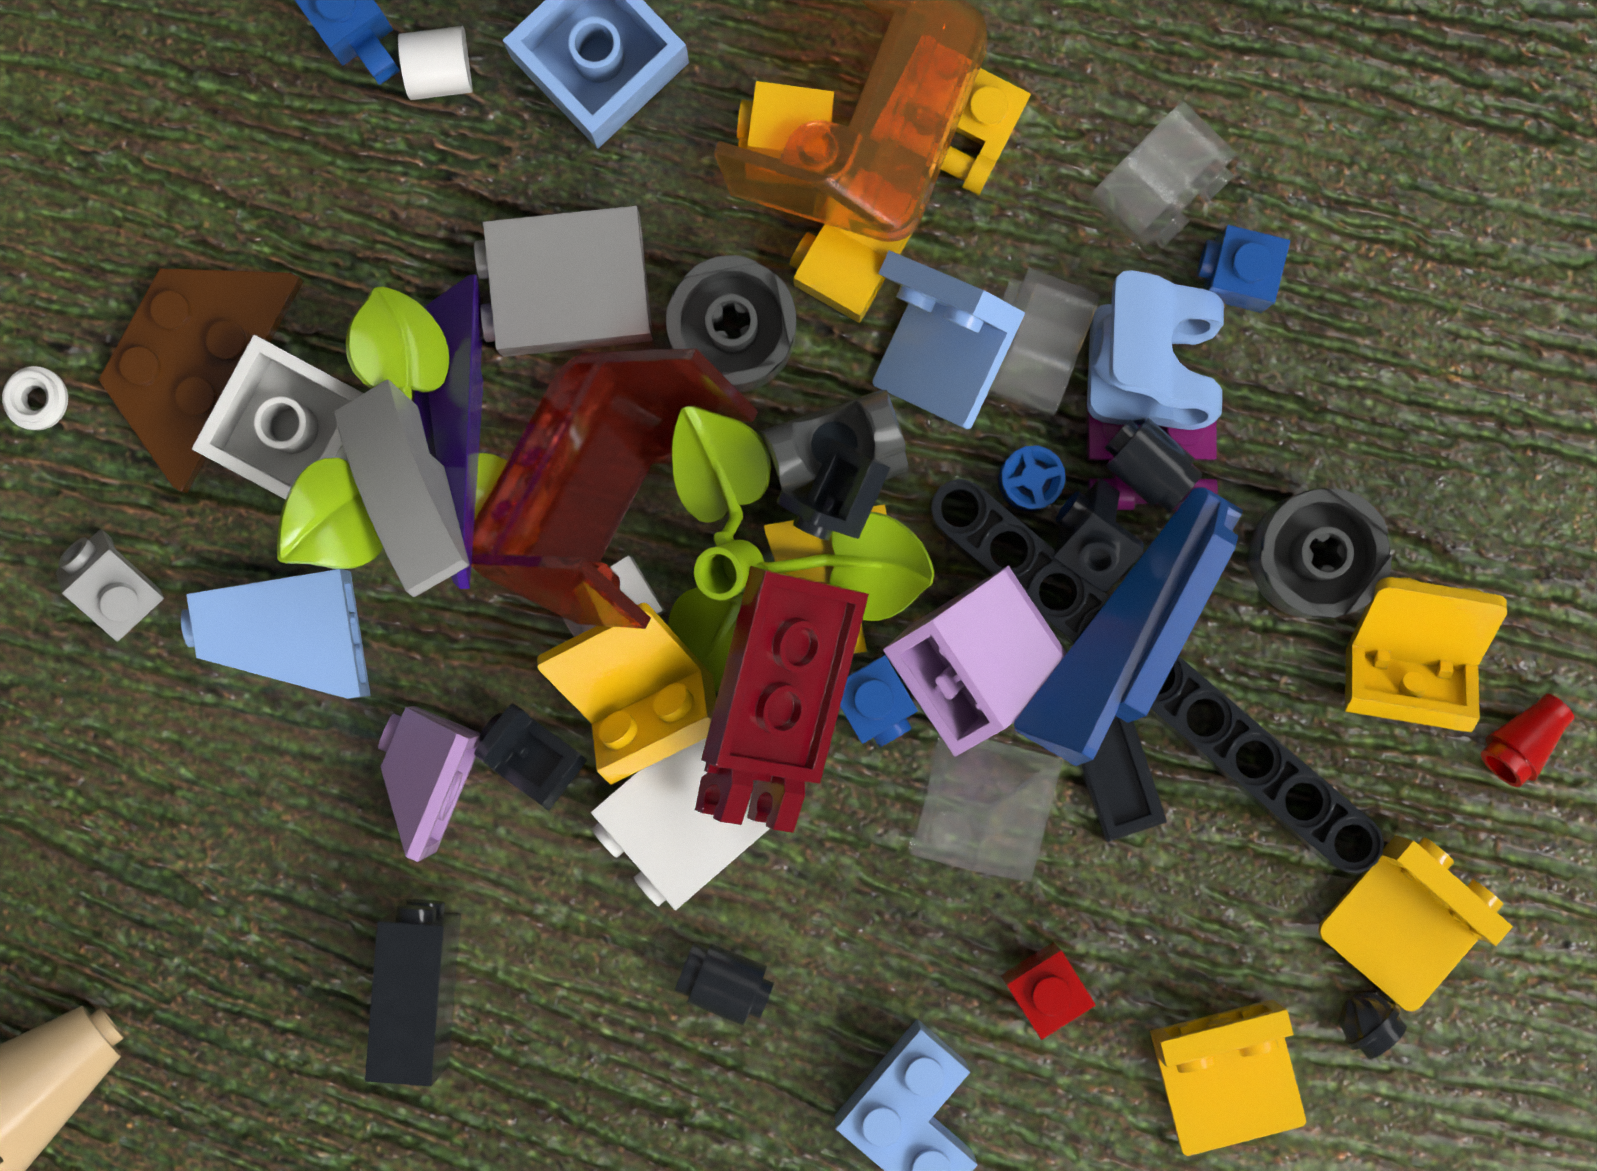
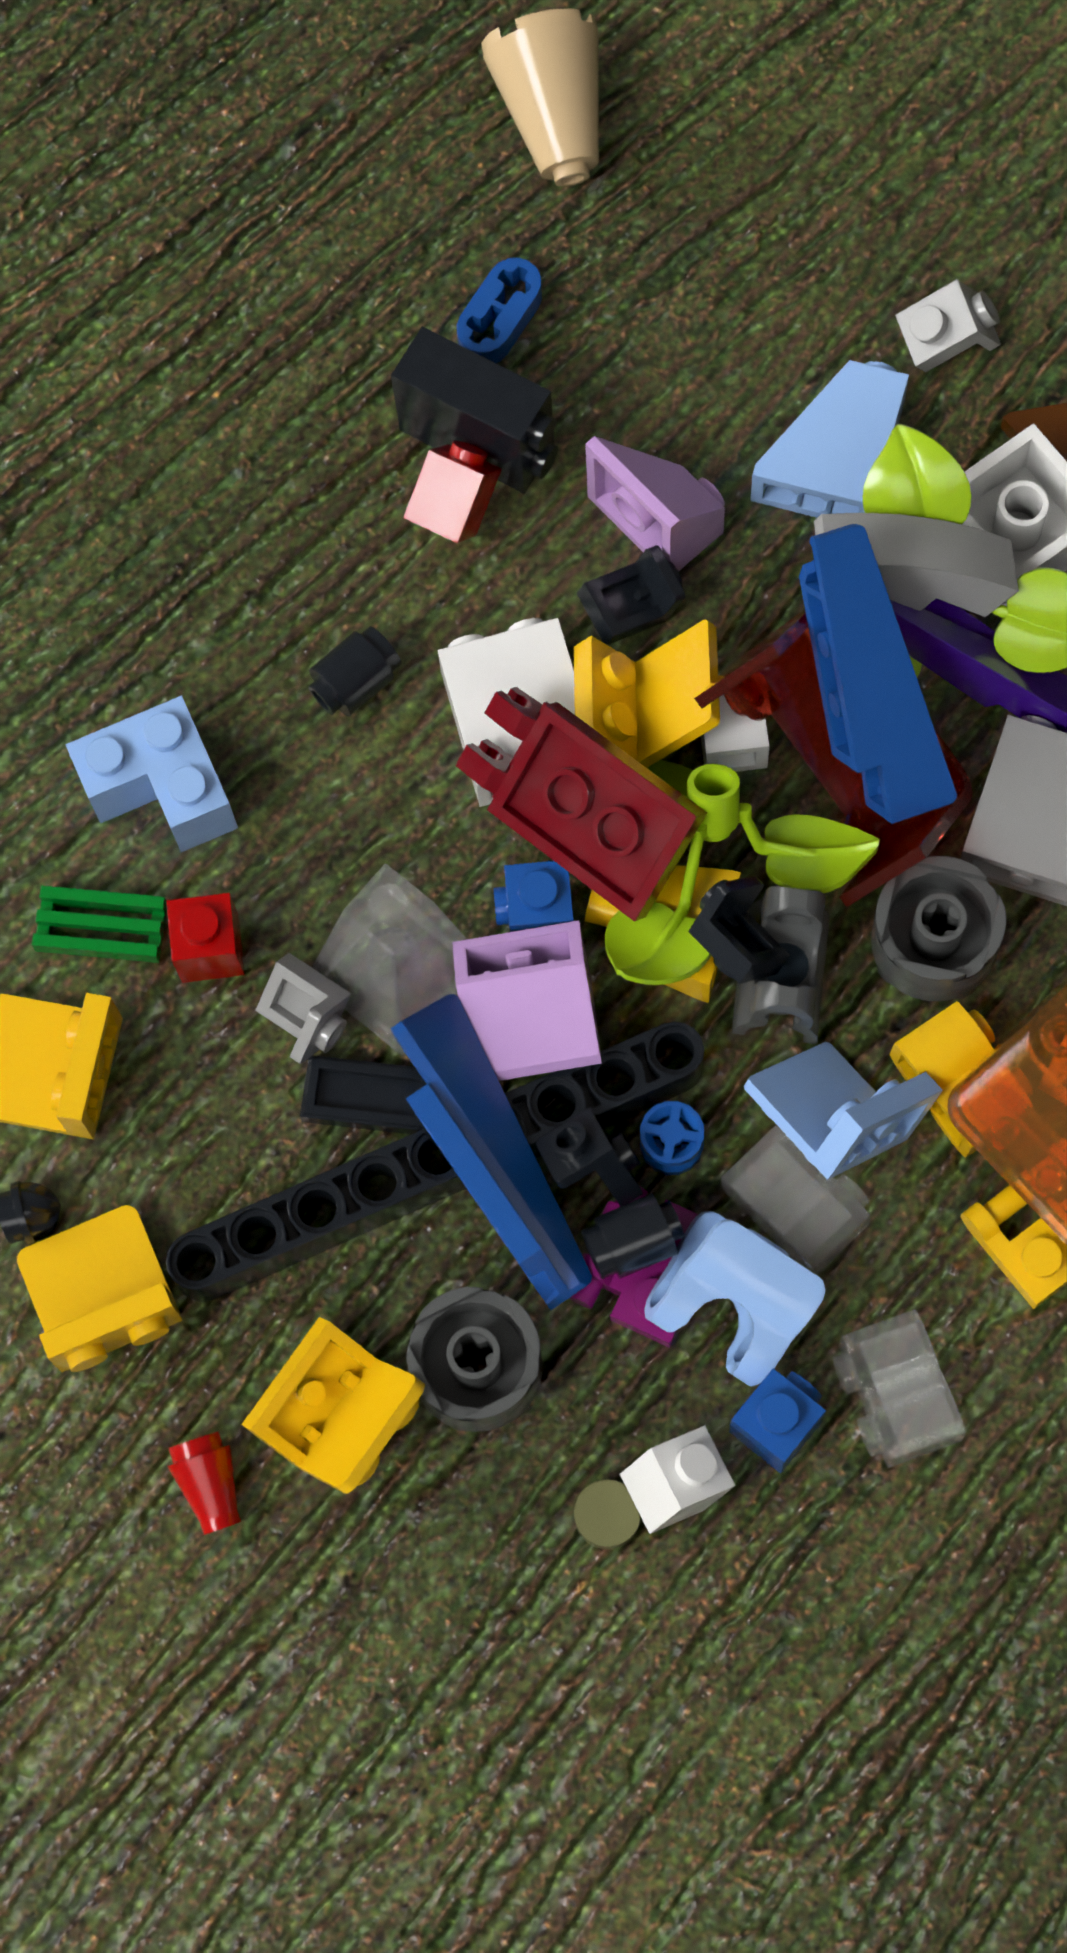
camera: 125 degrees right, 15 degrees down
none -> green tile [32,885,167,963]
none -> light grey bracket [255,953,351,1064]
none -> brick [403,440,502,543]
none -> blue beam [457,258,542,363]
none -> olive tile [574,1480,641,1549]
none -> white brick [620,1426,735,1534]
none -> blue wedge [799,524,957,824]

